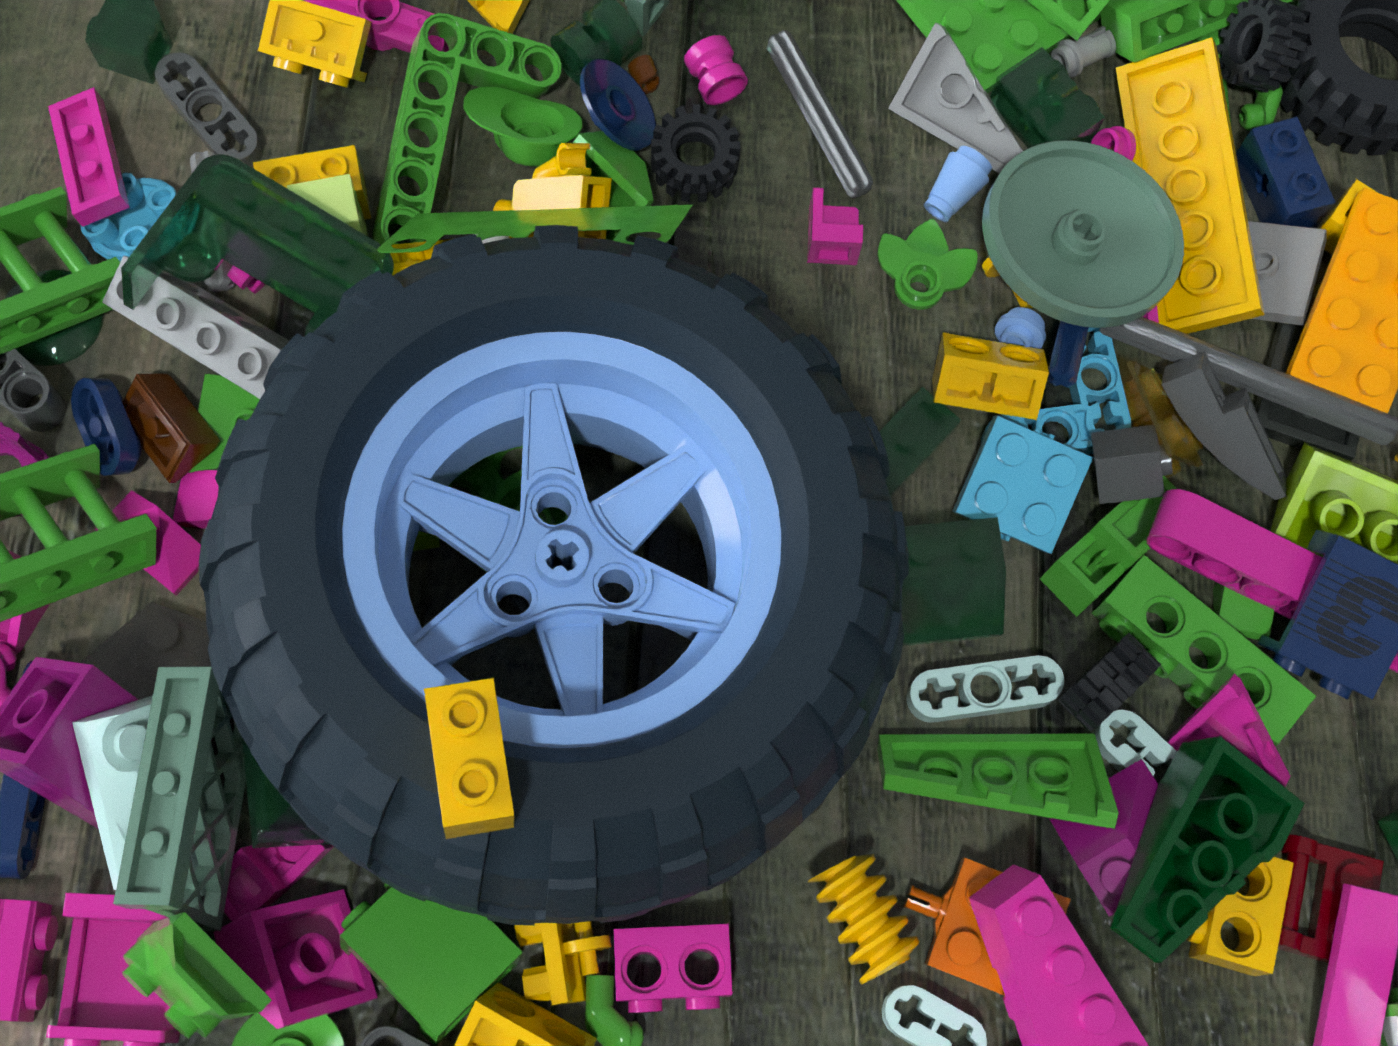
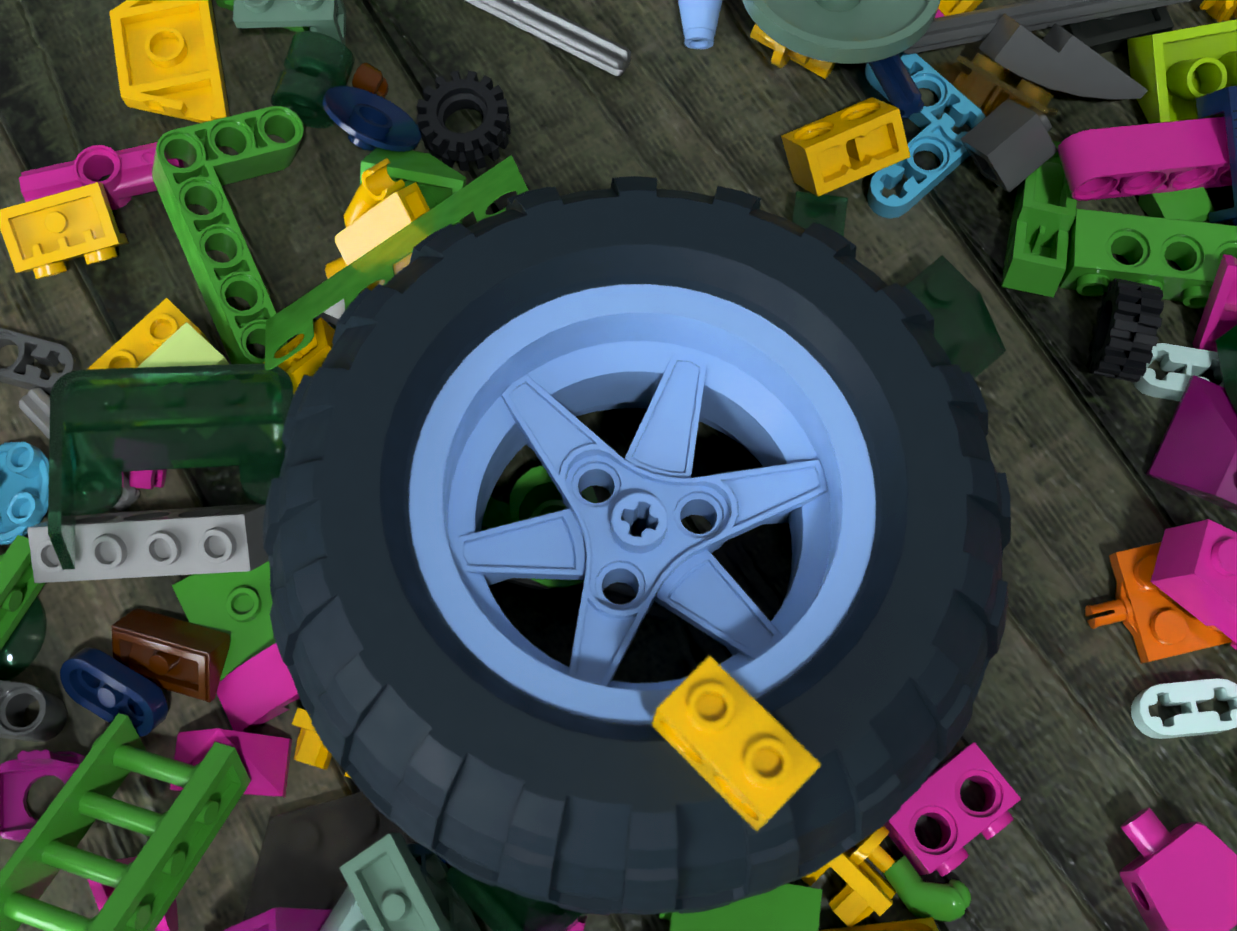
camera: 25 degrees left, 0 degrees up
bright green piece [463,87,582,167] -> none
dark pink wheel [684,35,748,105] -> none
dark pink panel [807,187,863,265] -> none
yellow piece [807,854,920,985] -> none
bright green plate [877,219,978,310] -> none
bright green wing [877,733,1119,829] -> none
light aqua beam [906,655,1064,723] -> none
medium azure plate [952,415,1093,554] -> none
light blue plate [995,307,1046,349] -> none

